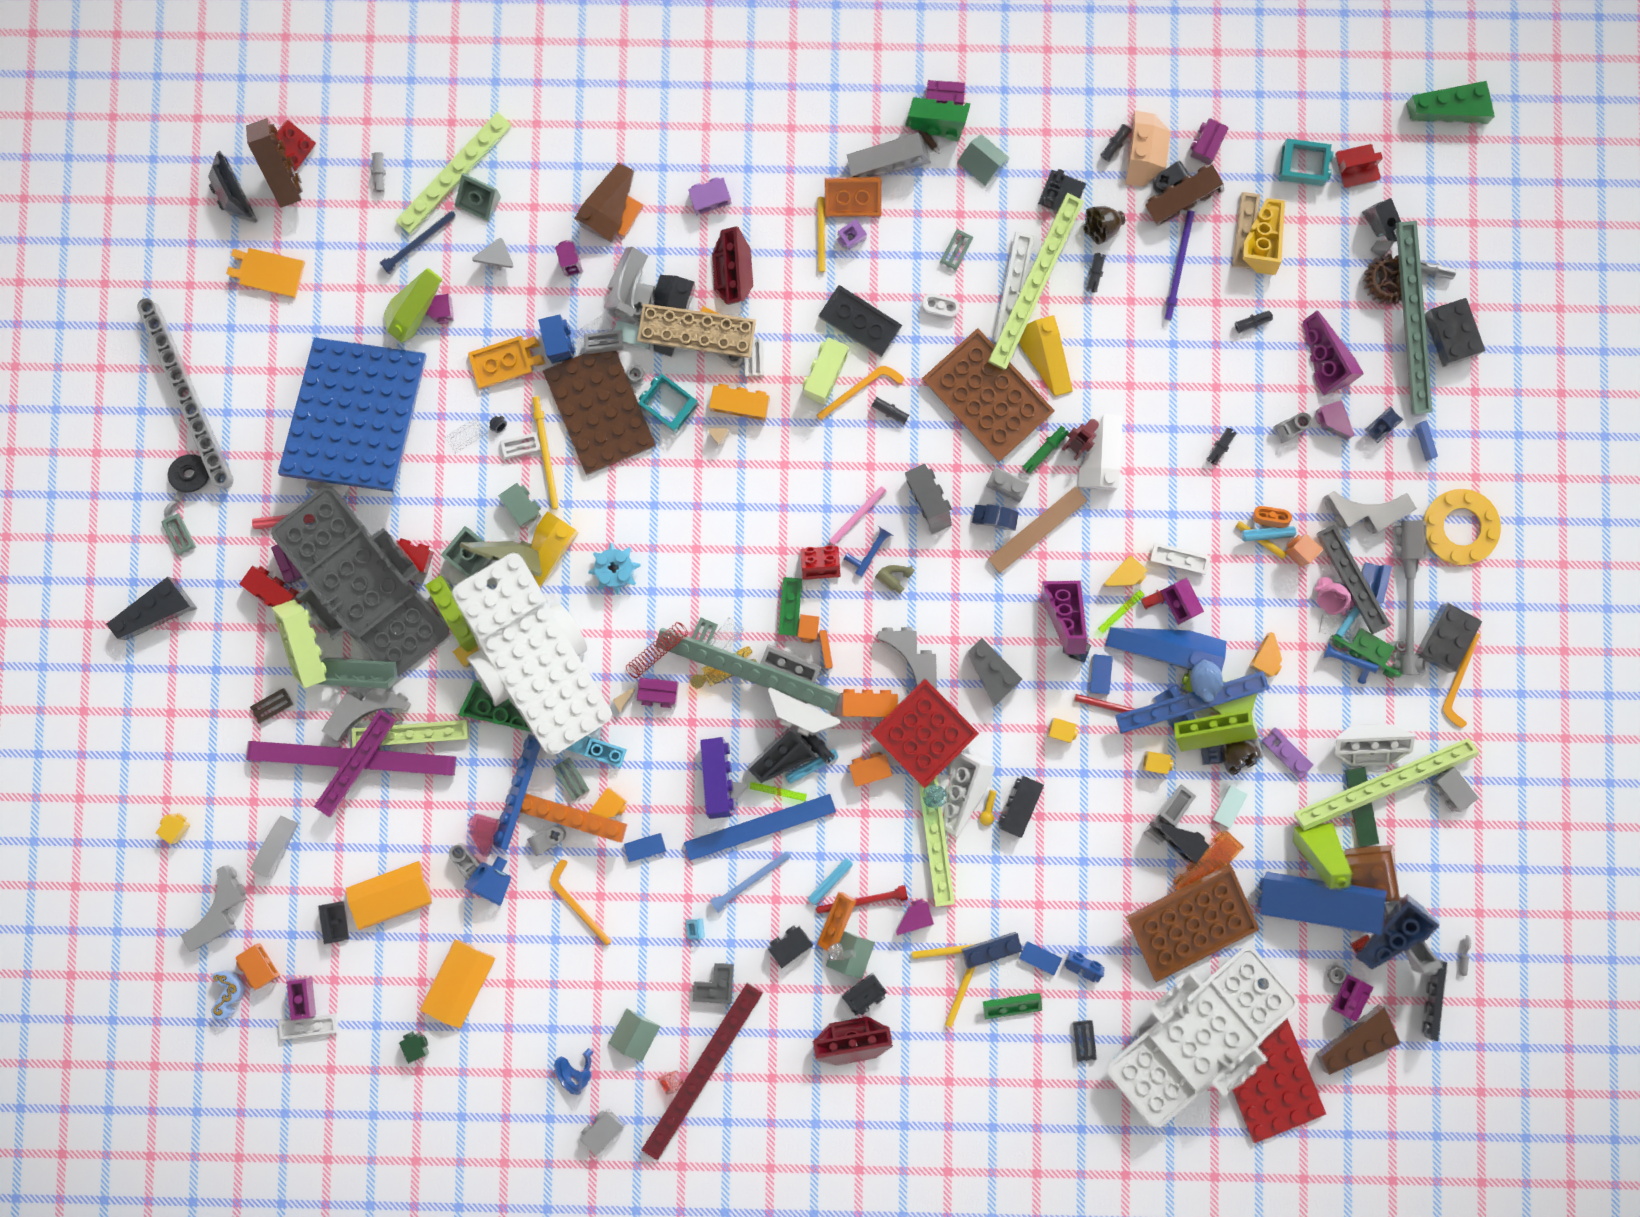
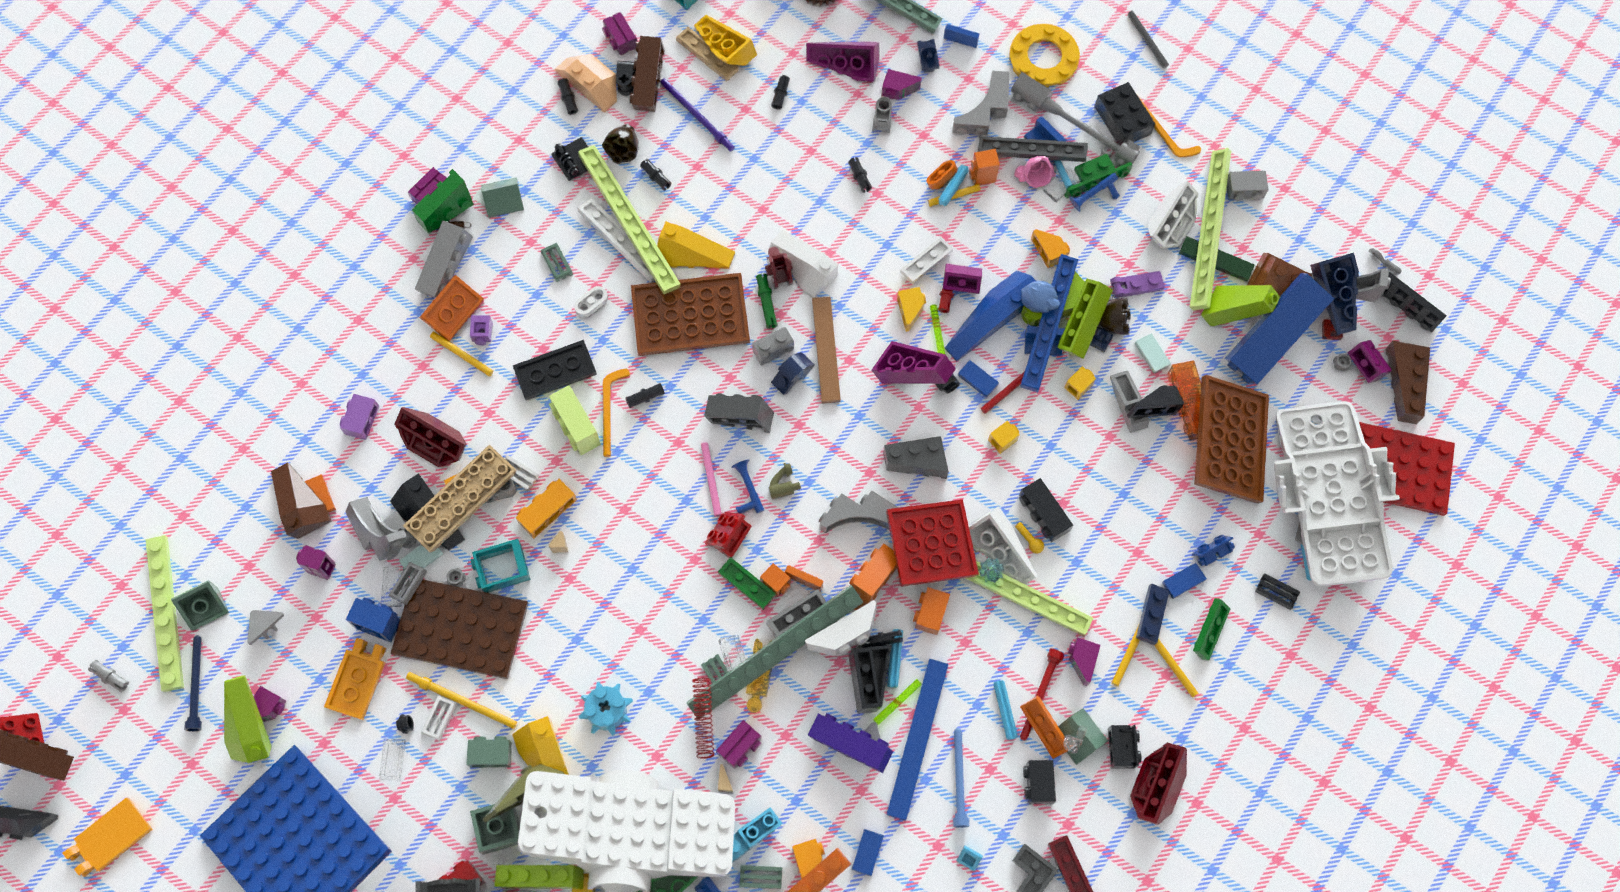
camera: 60 degrees left, 15 degrees down
none -> dark grey bar [1127,10,1169,68]

